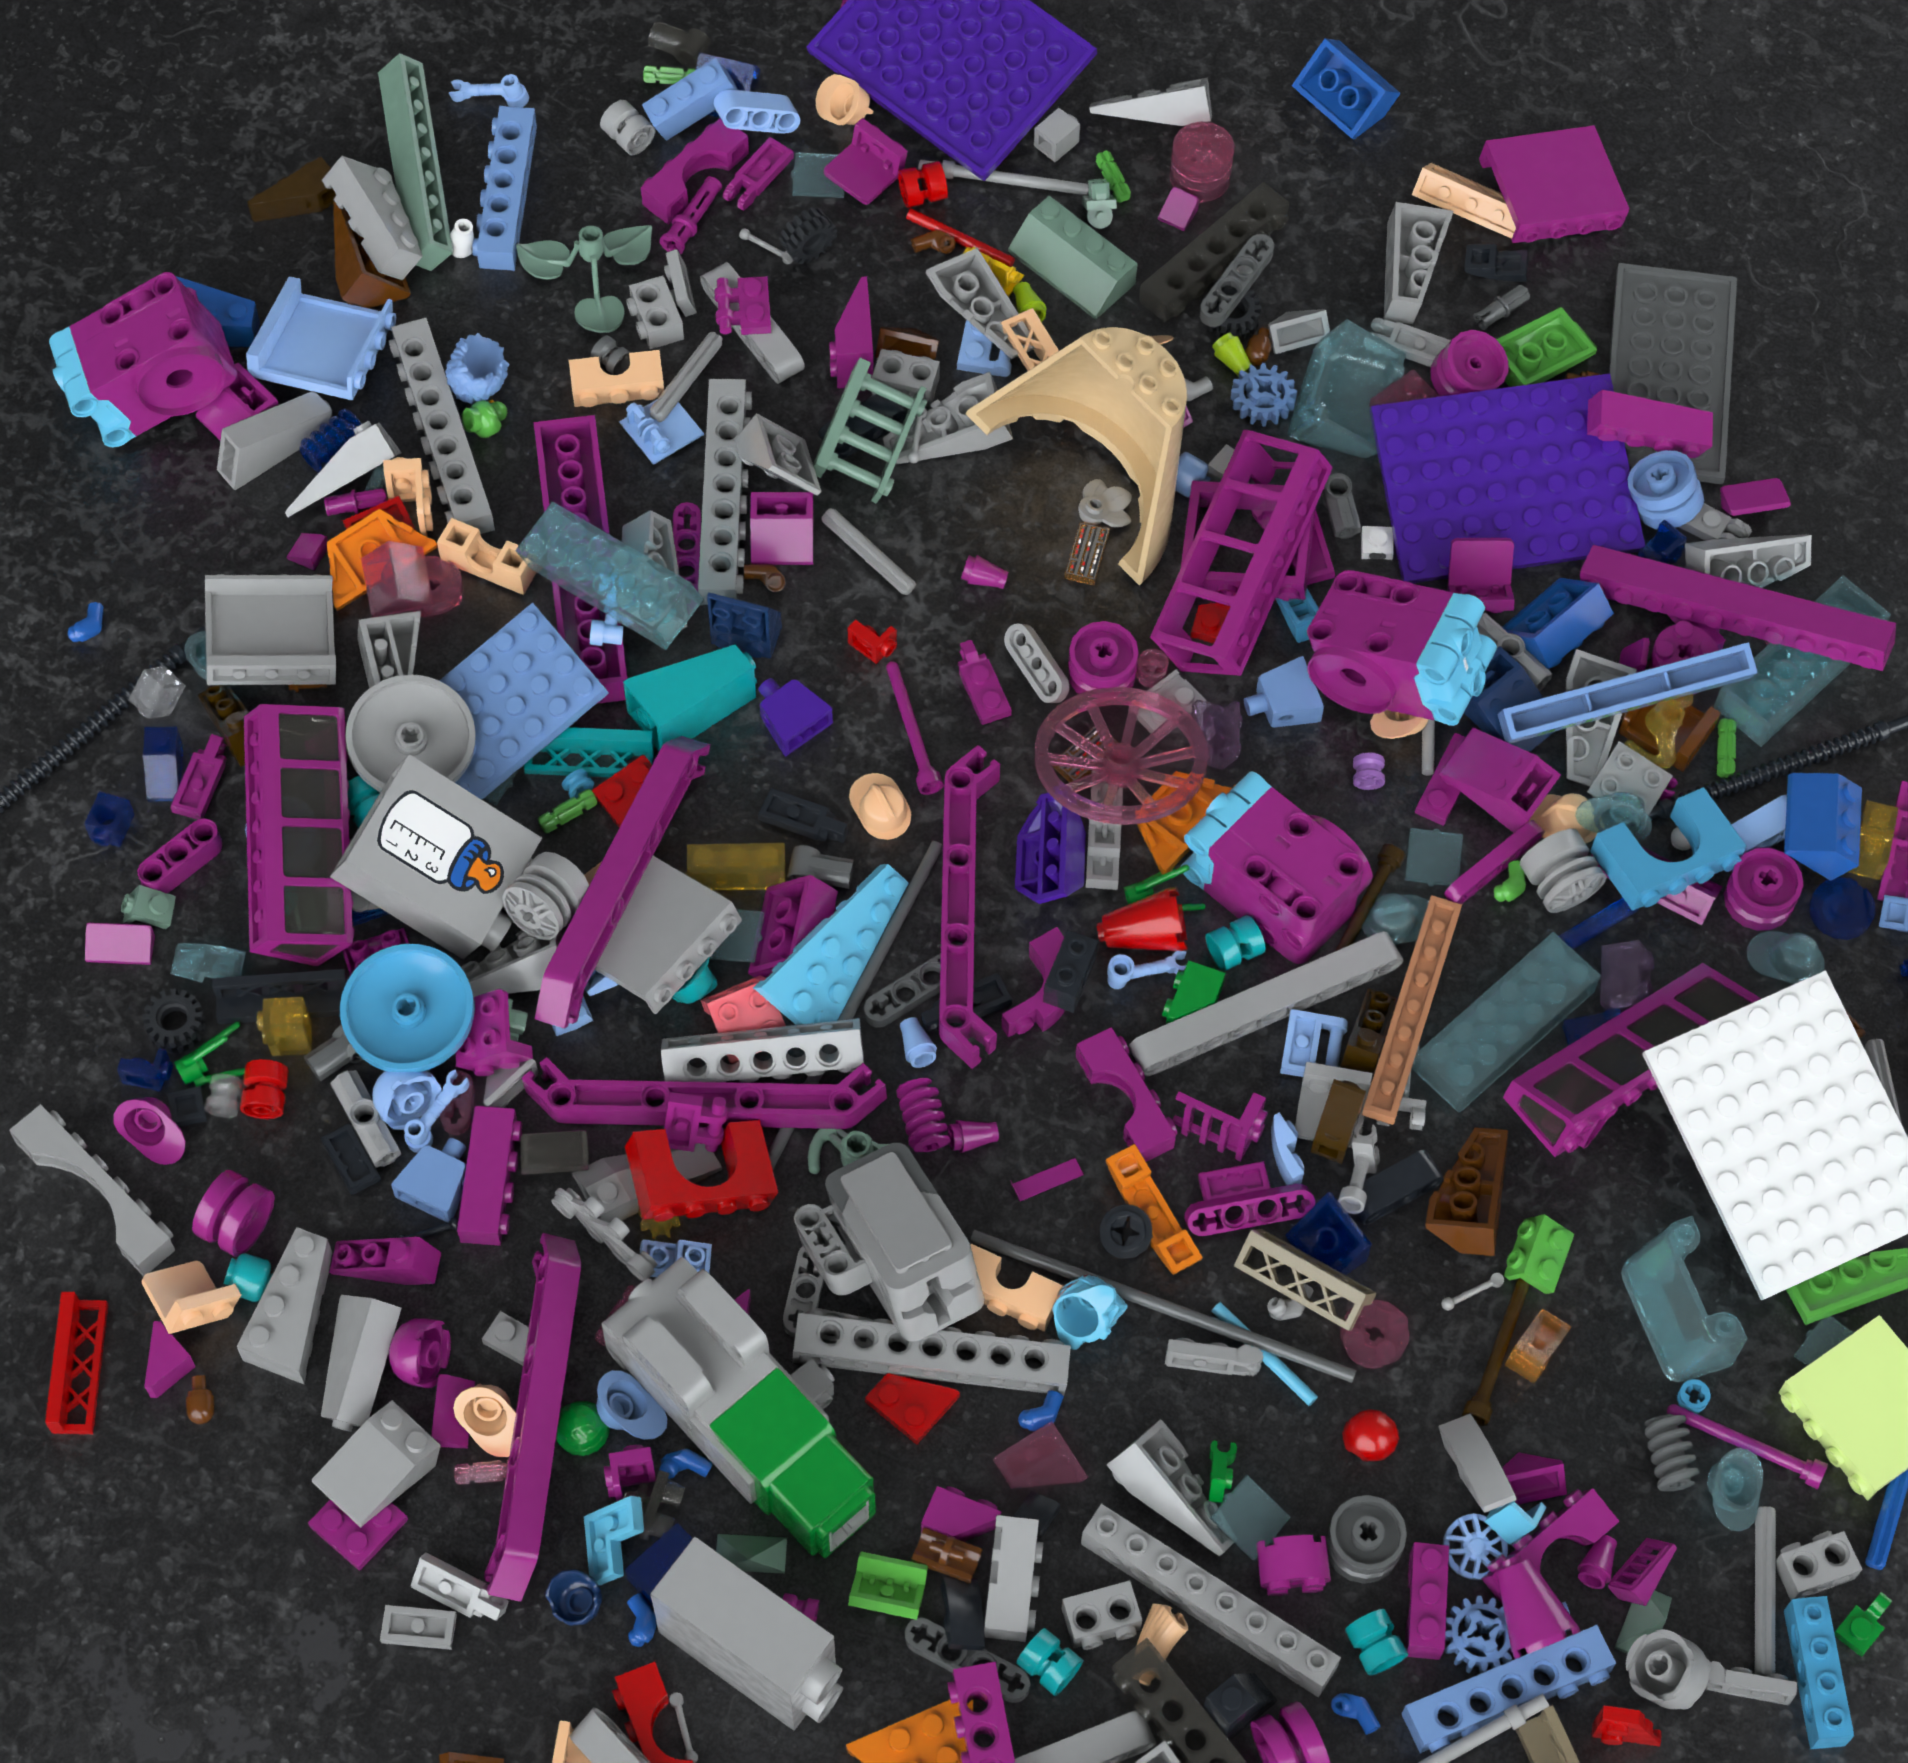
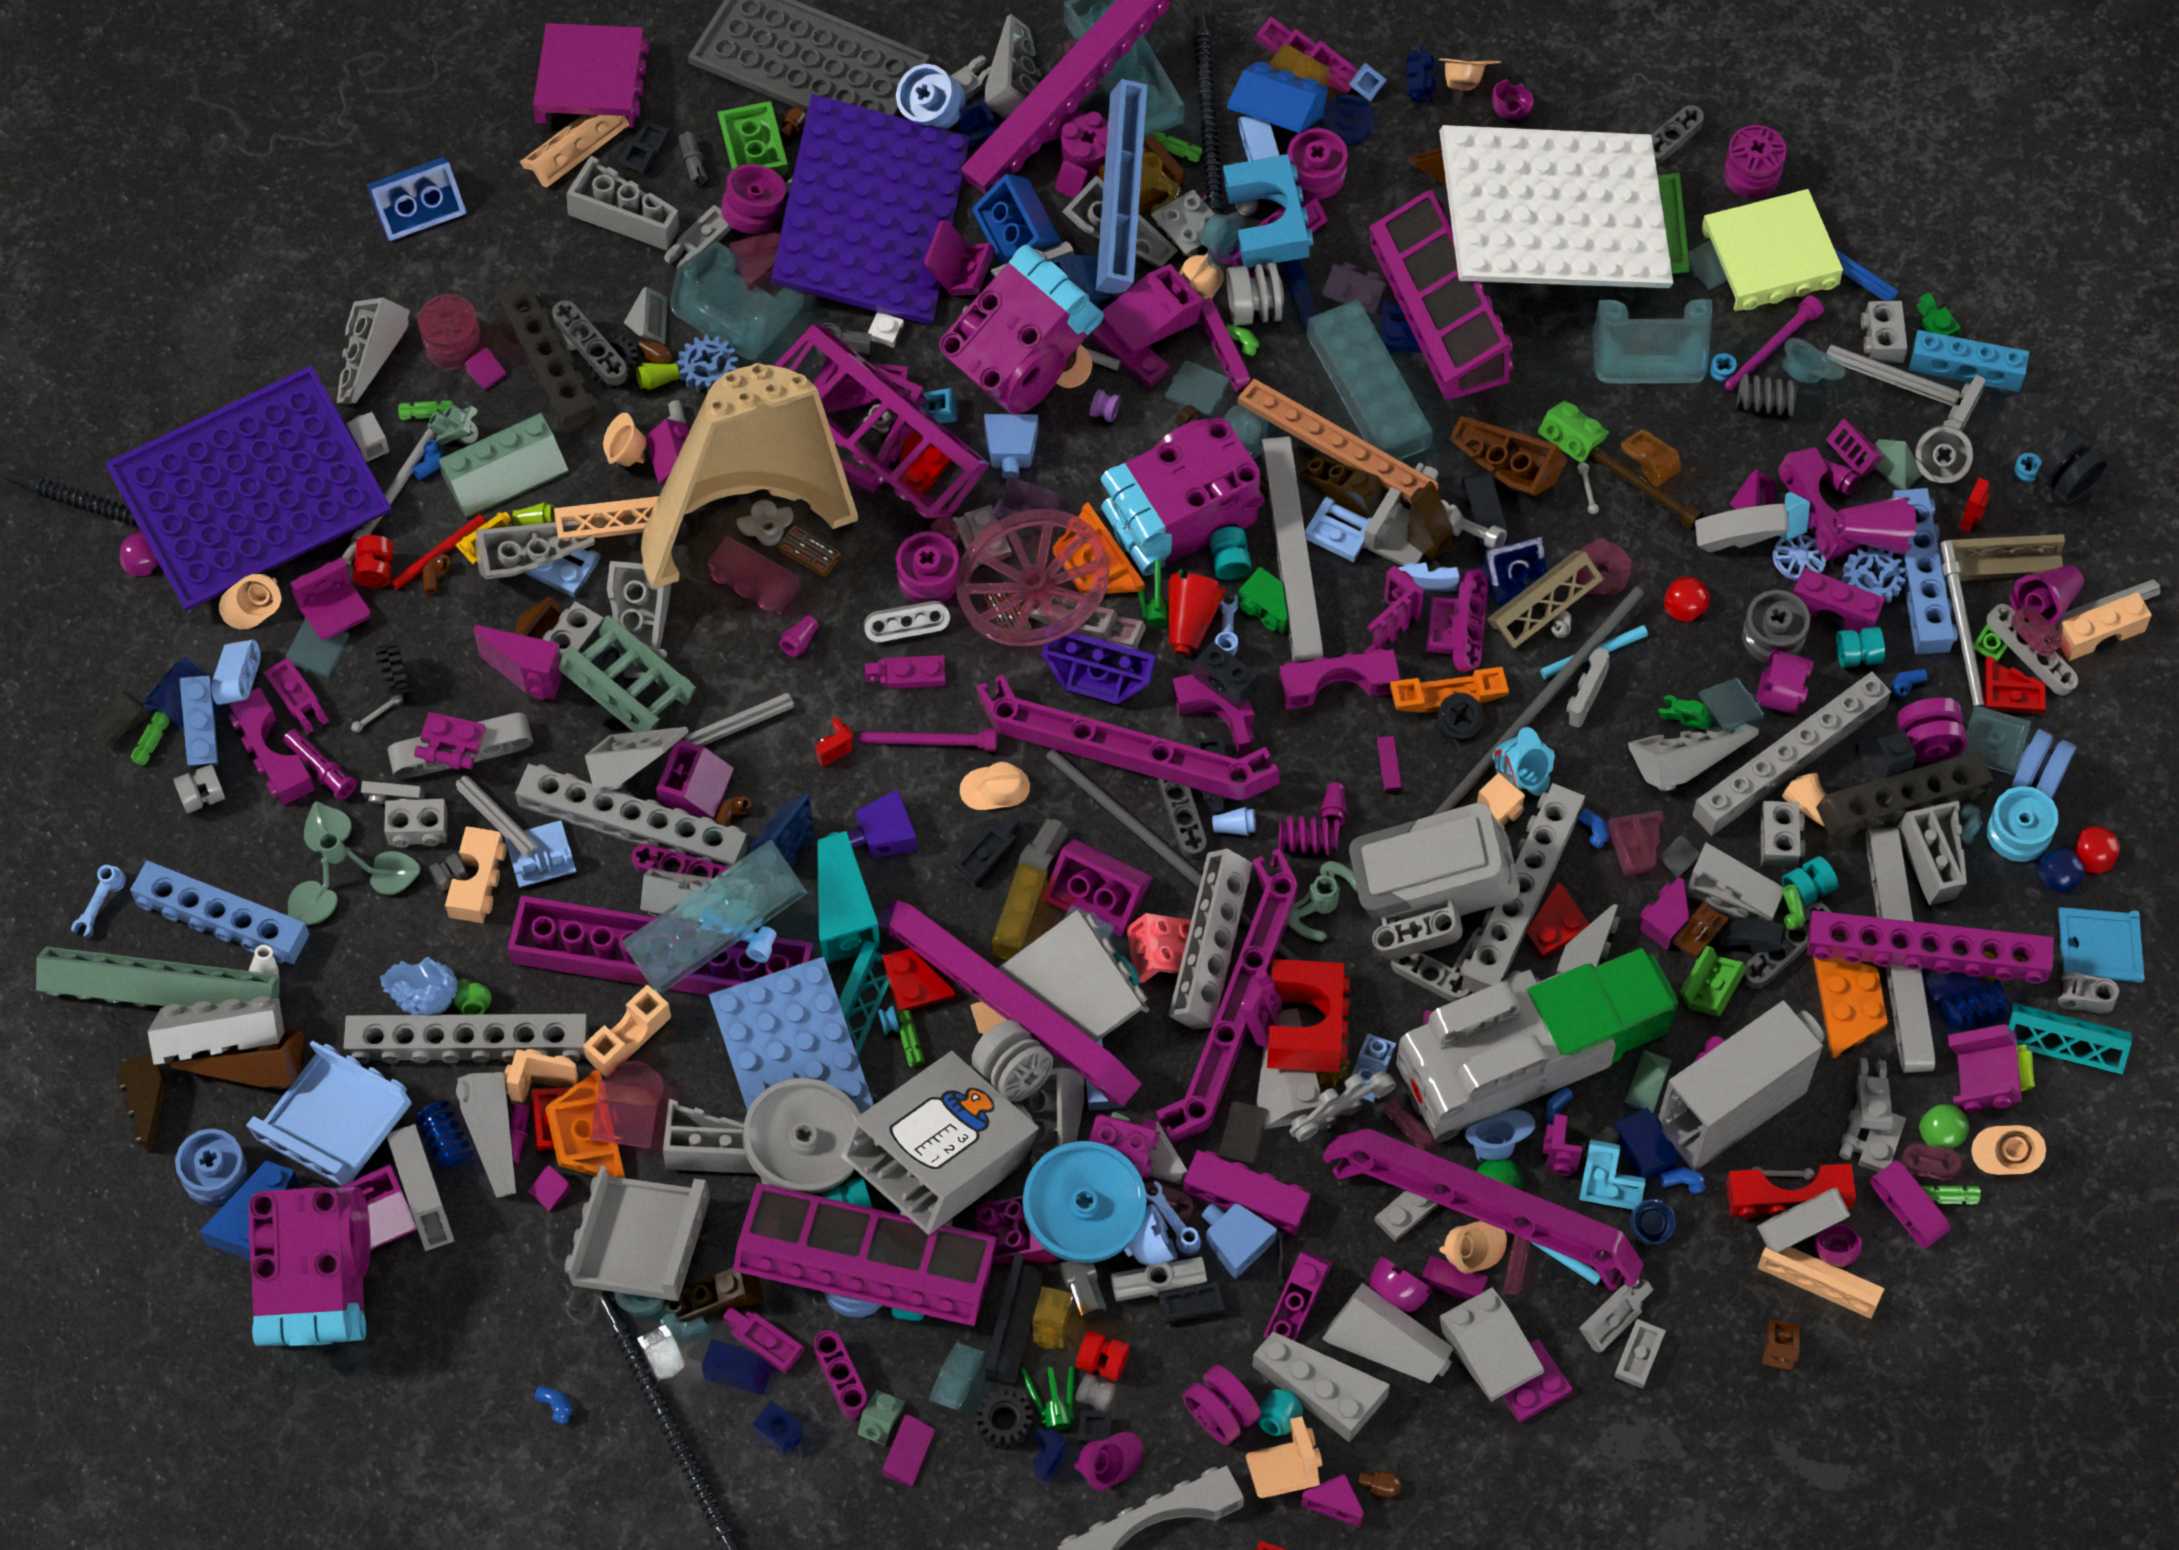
camera: 70 degrees left, 0 degrees up
medium azure wing [753,864,909,1025] -> none
magenta brick [1587,389,1713,458] -> none
magenta slope [1720,478,1791,516] -> none
clear light blue piece [1747,931,1824,984] -> none
none -> medium blue wheel [175,1128,249,1207]
none -> blue arm [412,440,443,480]
none -> clear light blue arm [661,1313,708,1340]
none -> clear pink brick [708,536,800,615]
none -> light grey slope [1556,904,1620,975]
none -> bright green arm [1782,884,1806,930]

